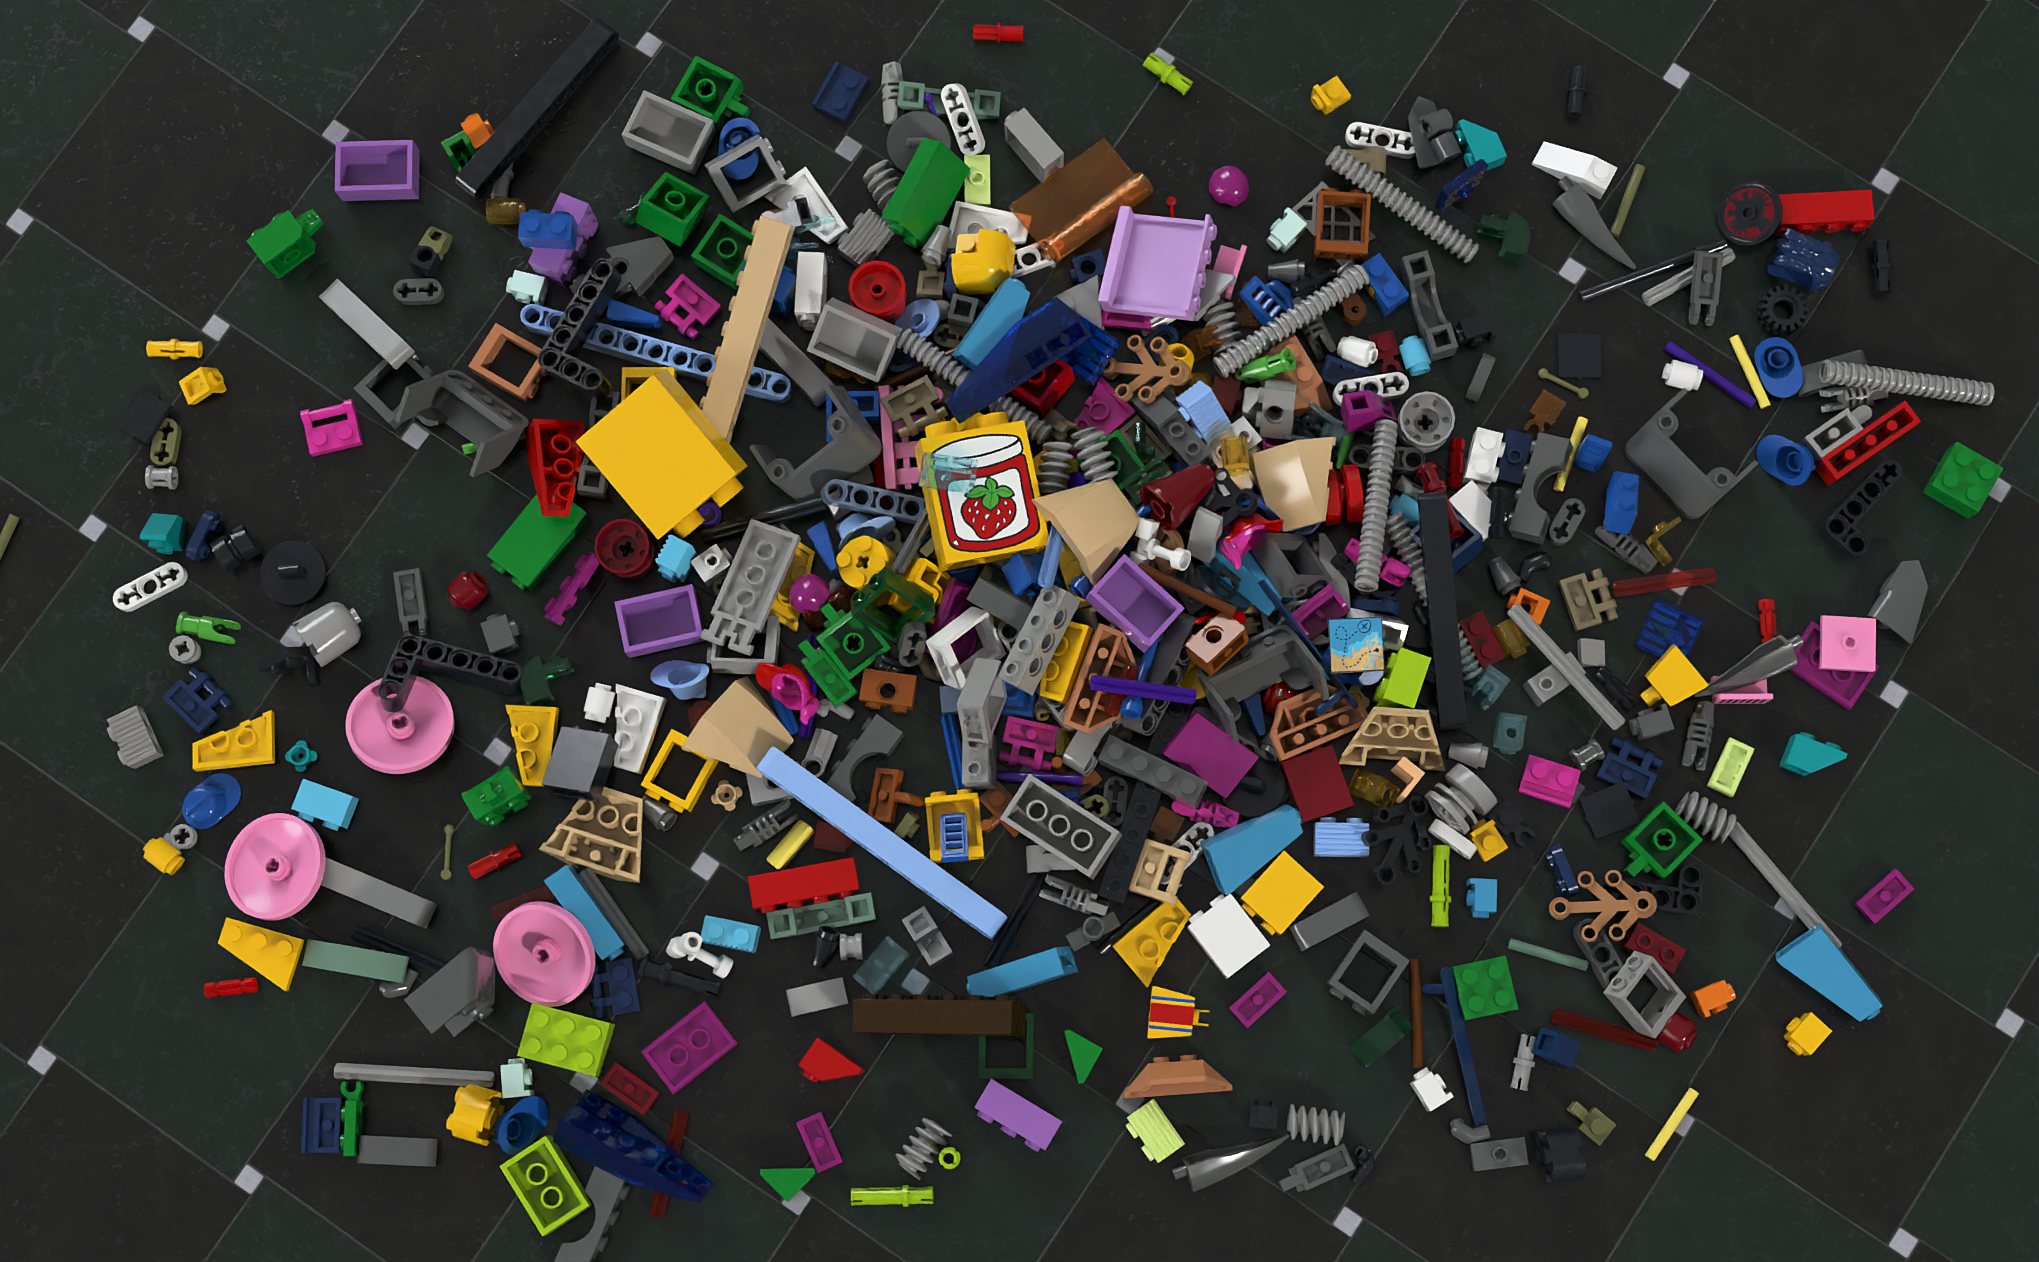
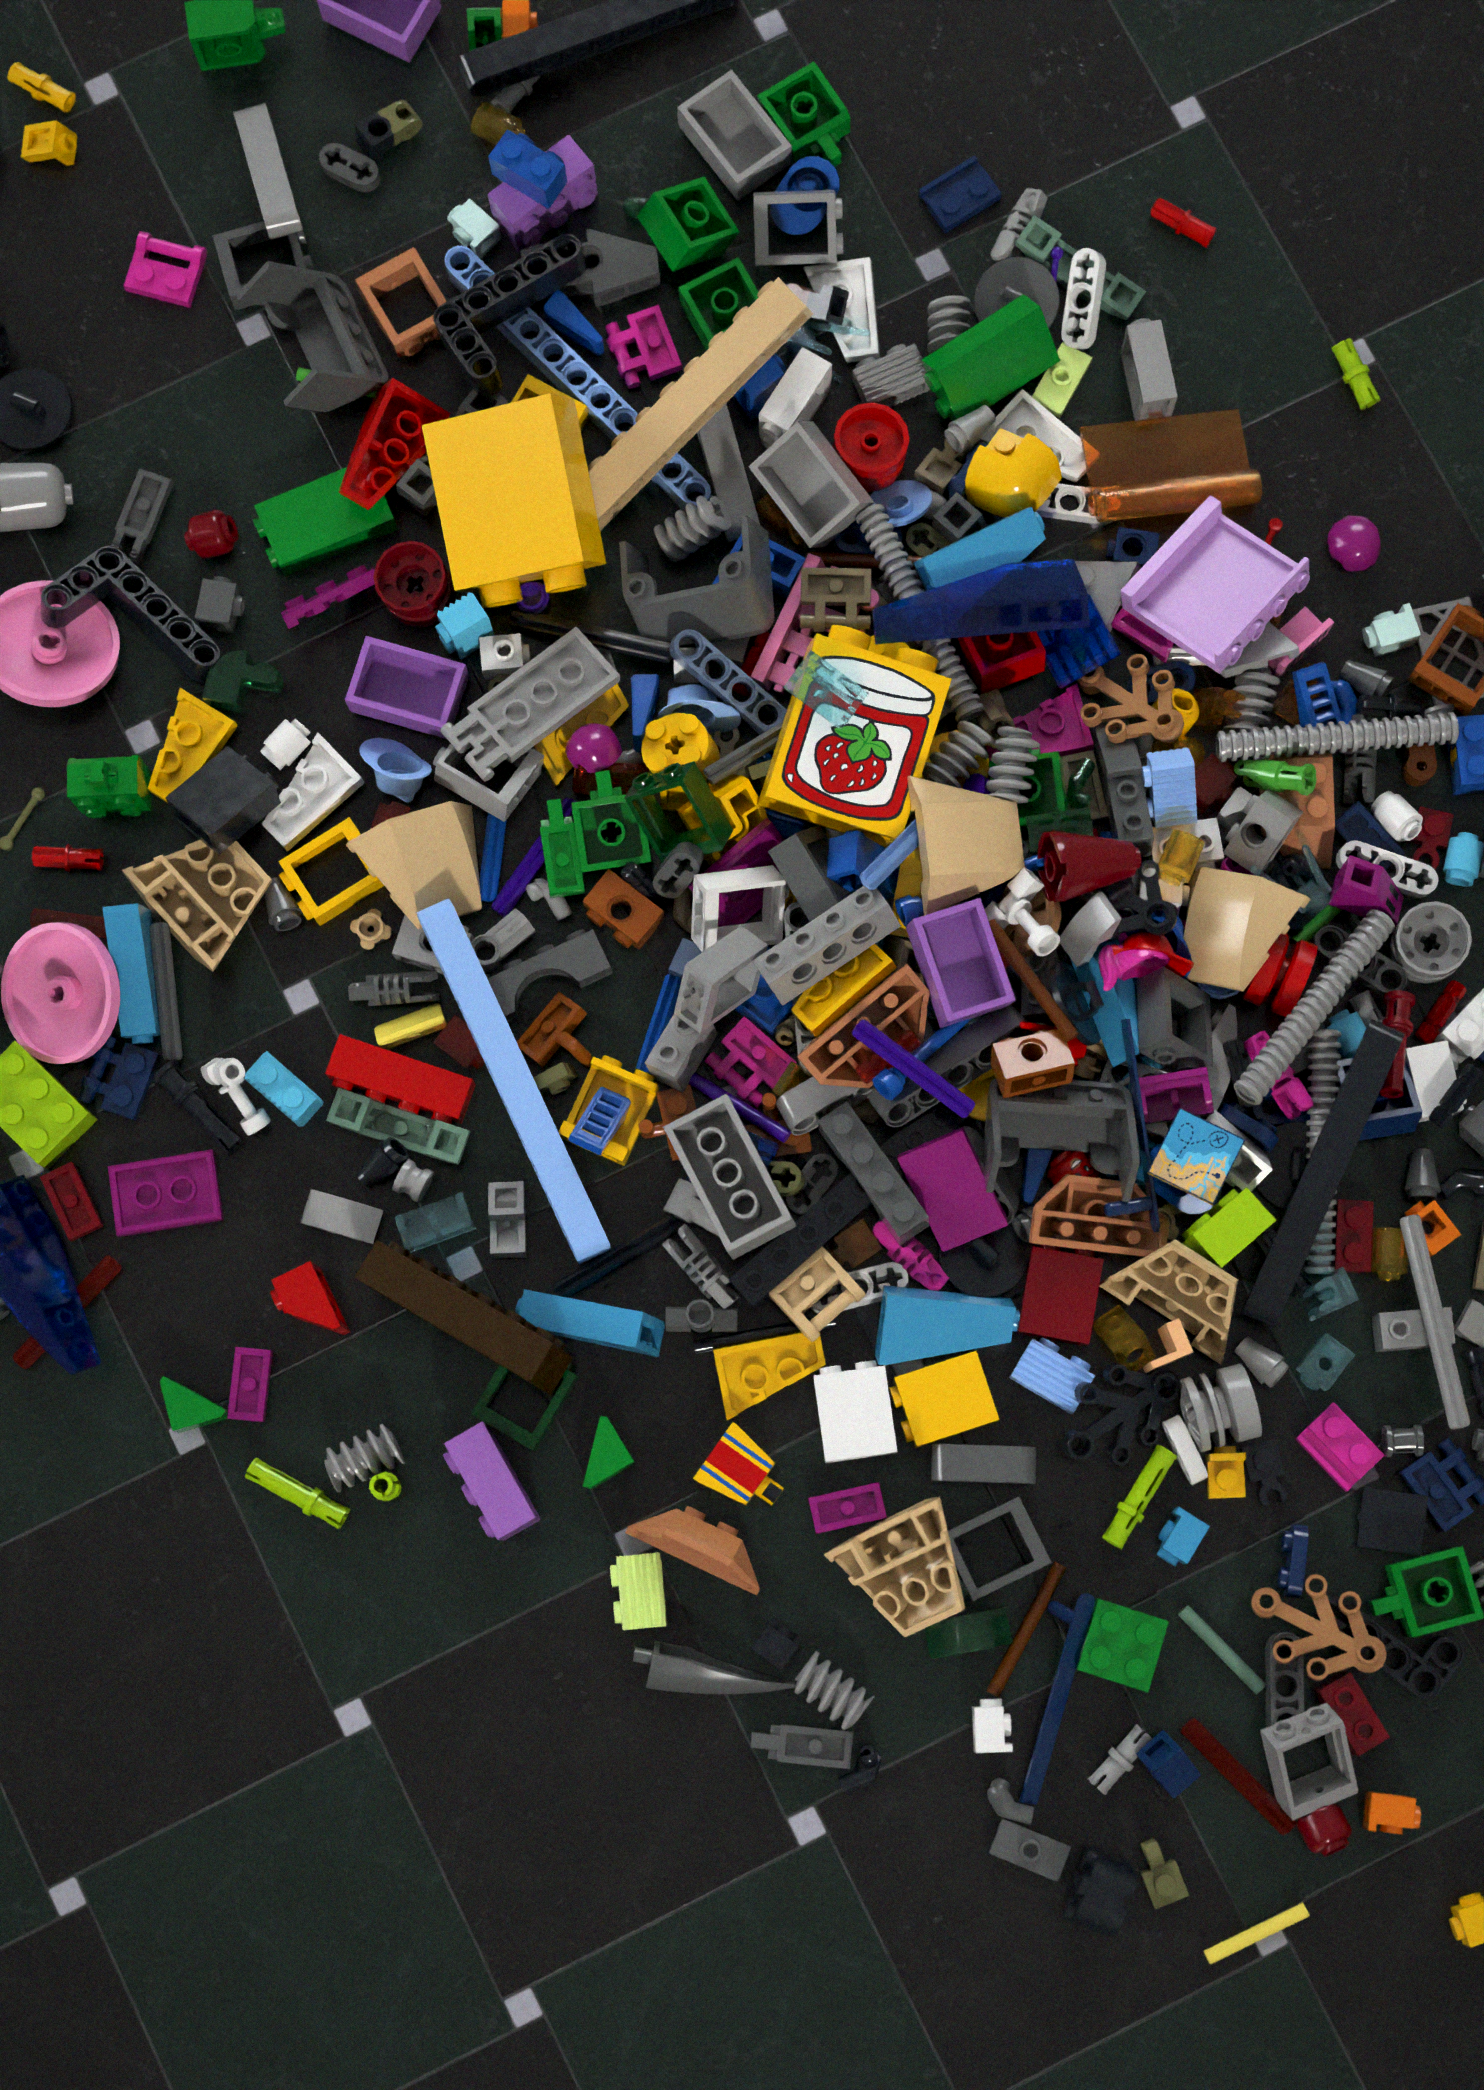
camera: 30 degrees right, 0 degrees up
dark pink hair [756,663,819,725] -> none
none -> light grey piece [654,495,732,562]
none -> tan wedge [823,1497,965,1637]

